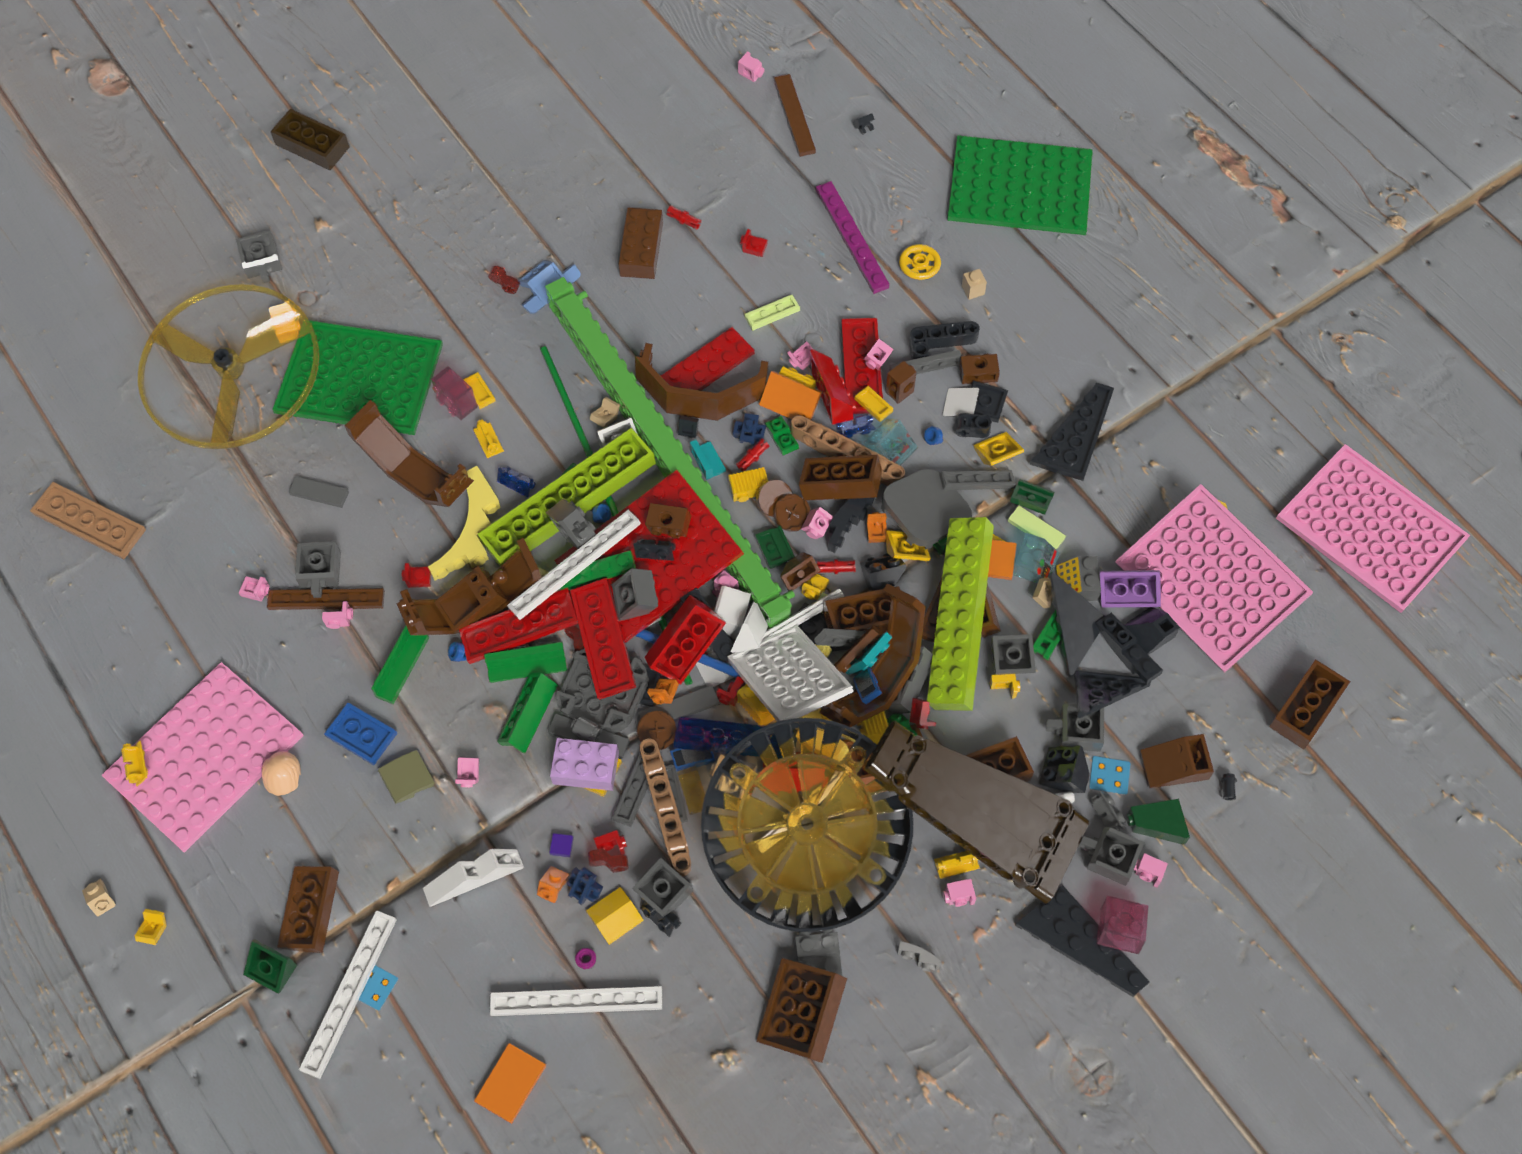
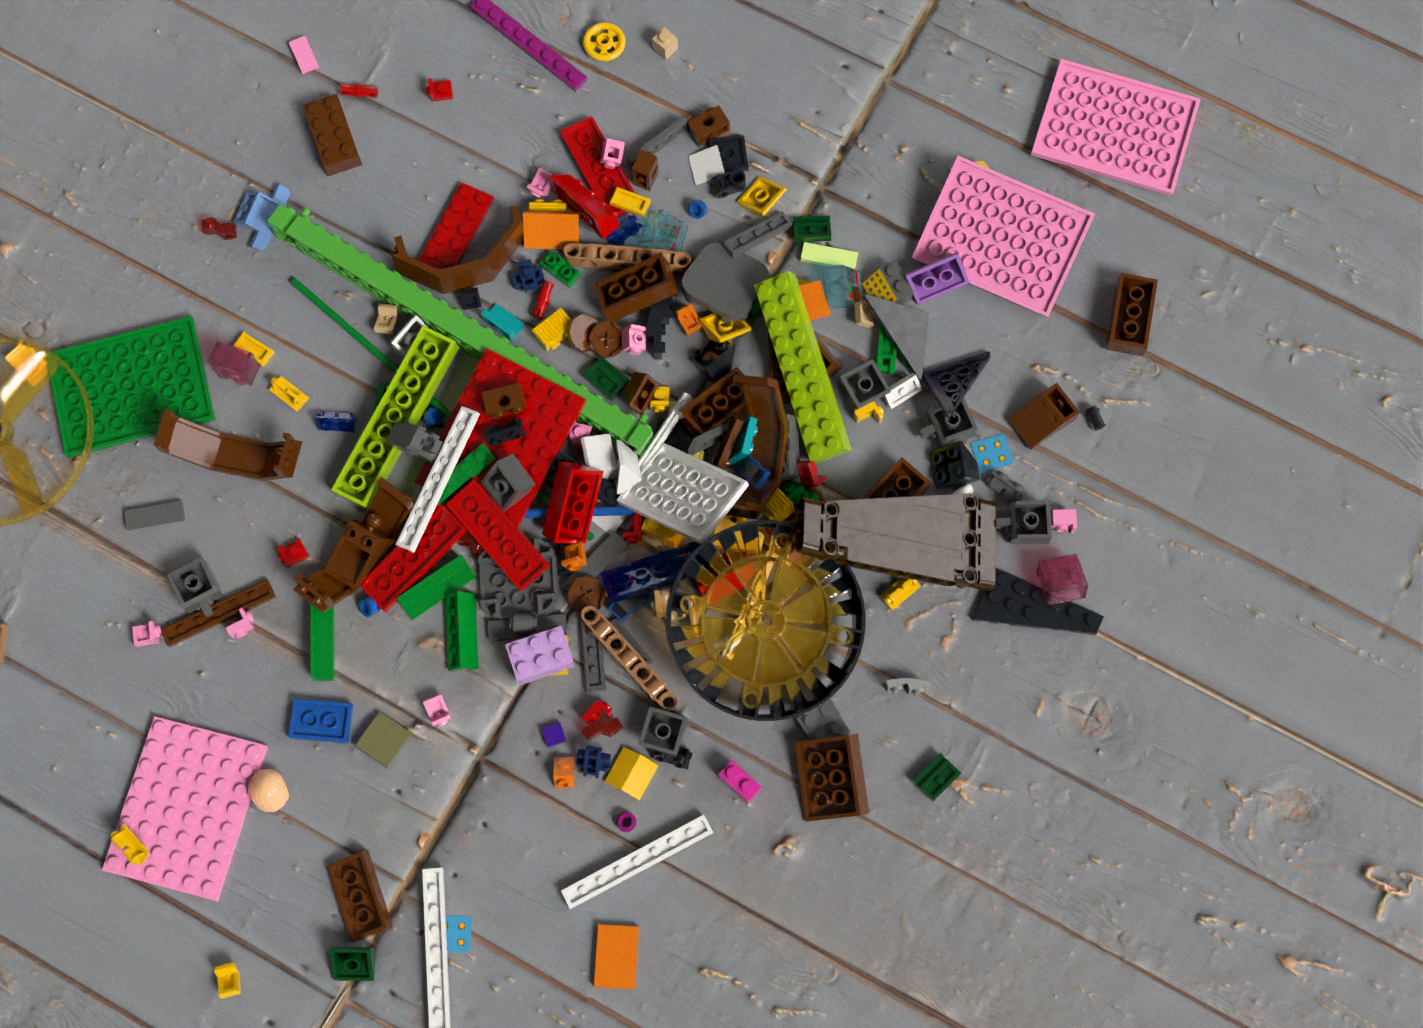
camera: 25 degrees left, 10 degrees up
tan bracket [82,879,116,916] -> none
white slope [423,849,524,907] -> none
light yellow arch [428,466,501,581] -> none
clear yellow plate [678,770,705,815] -> none
yellowish green tile [744,294,800,331] -> none
red pin [817,559,856,574] -> none
black beam [909,321,980,360] -> none
bright pink brick [943,879,976,907] -> none
black wing [1030,383,1114,481] -> none
black slope [1096,612,1163,684] -> none
black slope [1124,607,1180,655] -> none
dark green slope [1126,798,1190,844] -> none
none -> bright pink tile [289,36,319,74]
none -> dark pink brick [718,760,762,804]
none -> white plate [883,373,922,409]
none -> dark green plate [912,753,961,802]

